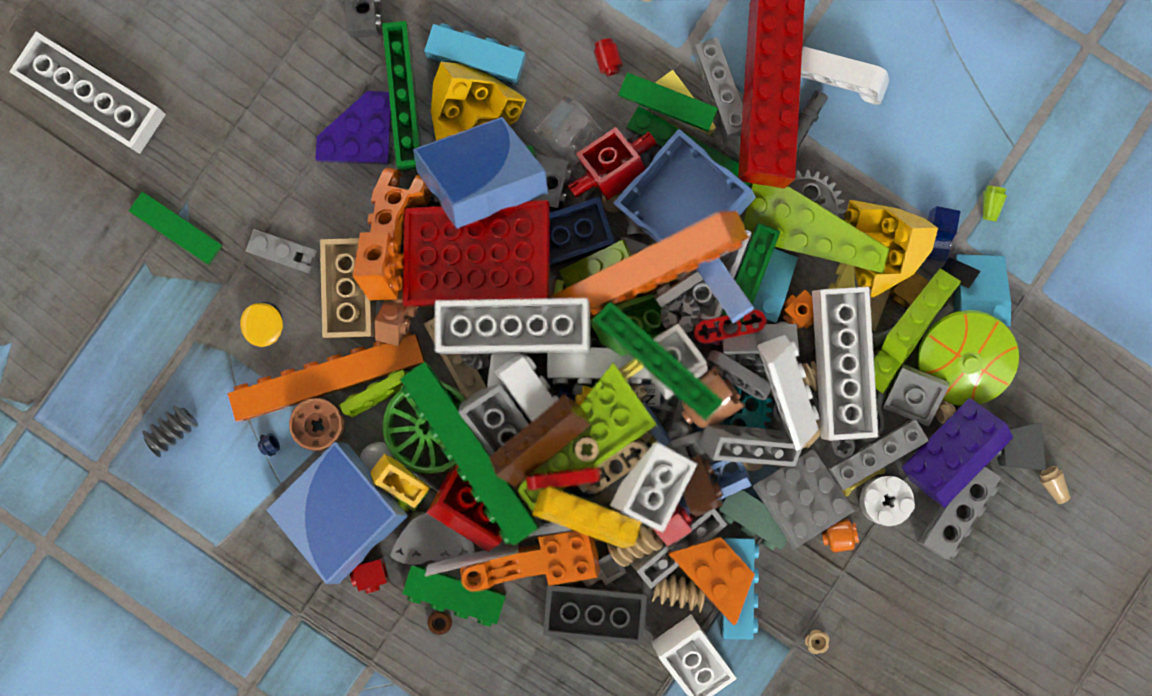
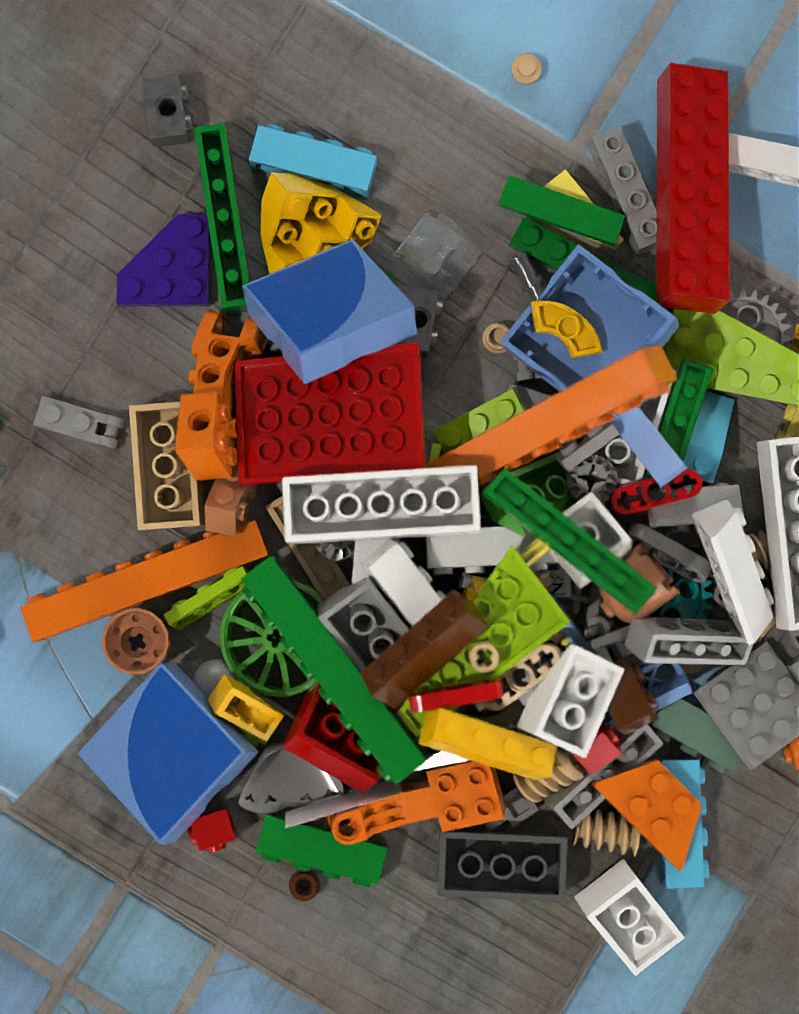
camera: 10 degrees left, 0 degrees up
yellow piece [240,302,284,347] -> none
dark blue plate [258,433,280,457] -> none
dark blue brick [549,197,615,269] -> none
red brick [568,127,657,201] -> none
red brick [594,38,623,76] -> none
orange brick [780,290,814,329] -> none
dark grey pin [797,90,828,151] -> none
tan plate [805,629,830,654] -> none
none -> yellow tile [530,301,603,358]

